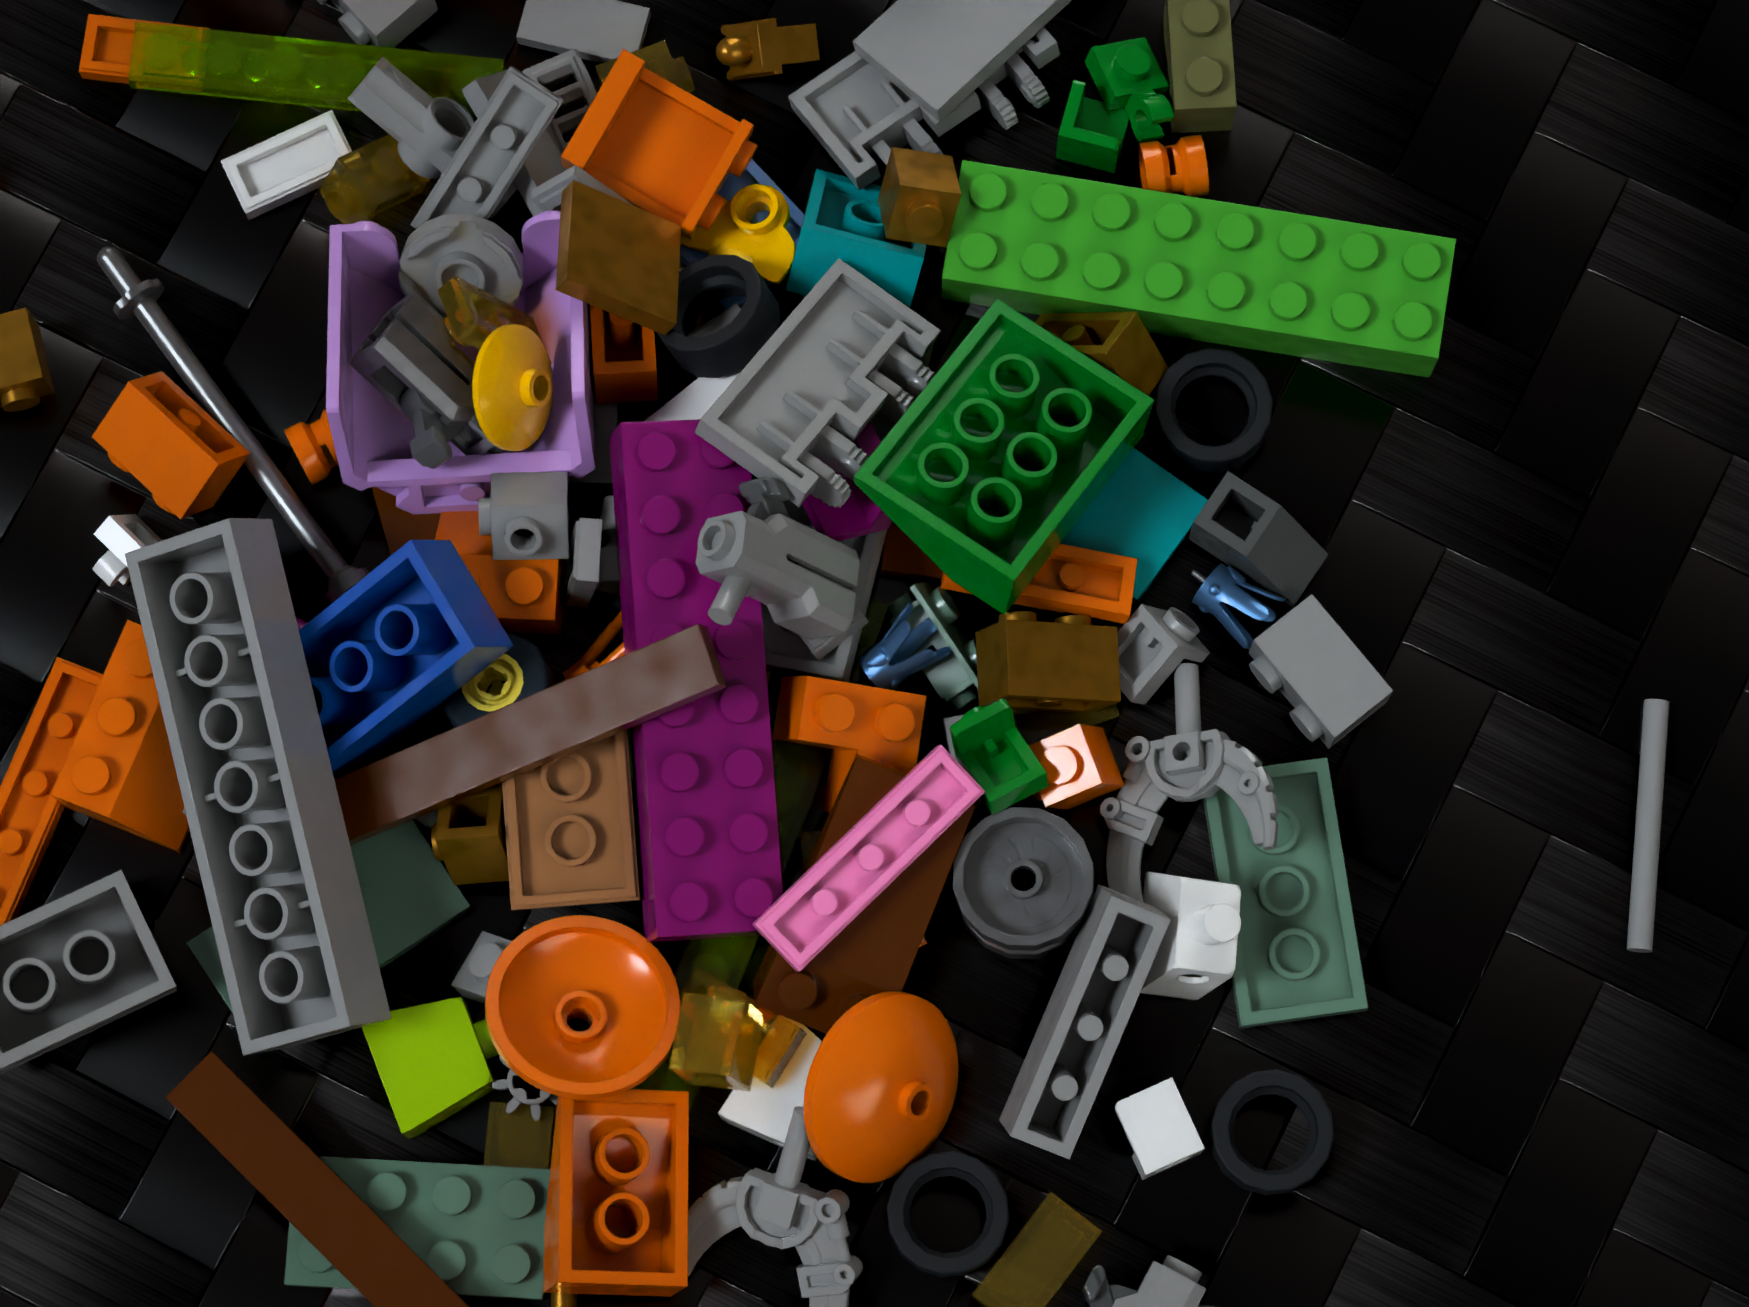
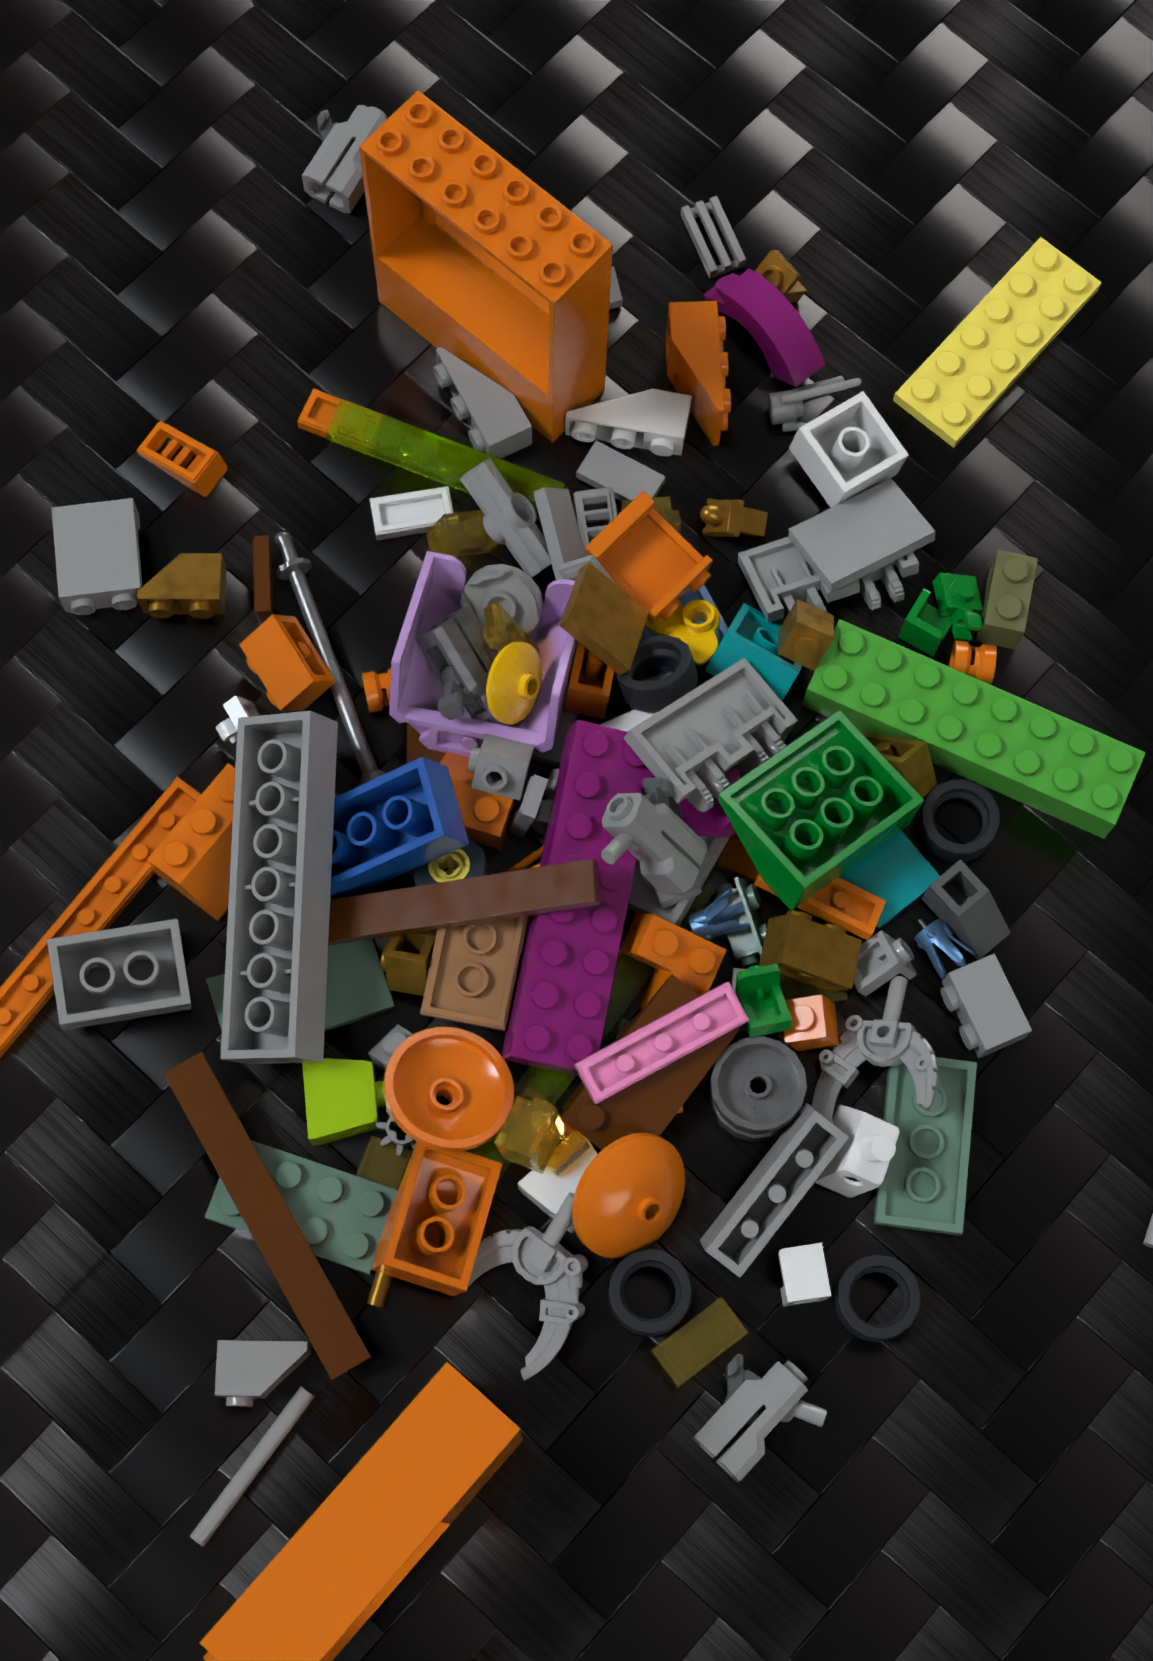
camera: 10 degrees right, 5 degrees down
light grey tile [410,66,564,229] -> none
none -> reddish brown tile [253,535,275,625]

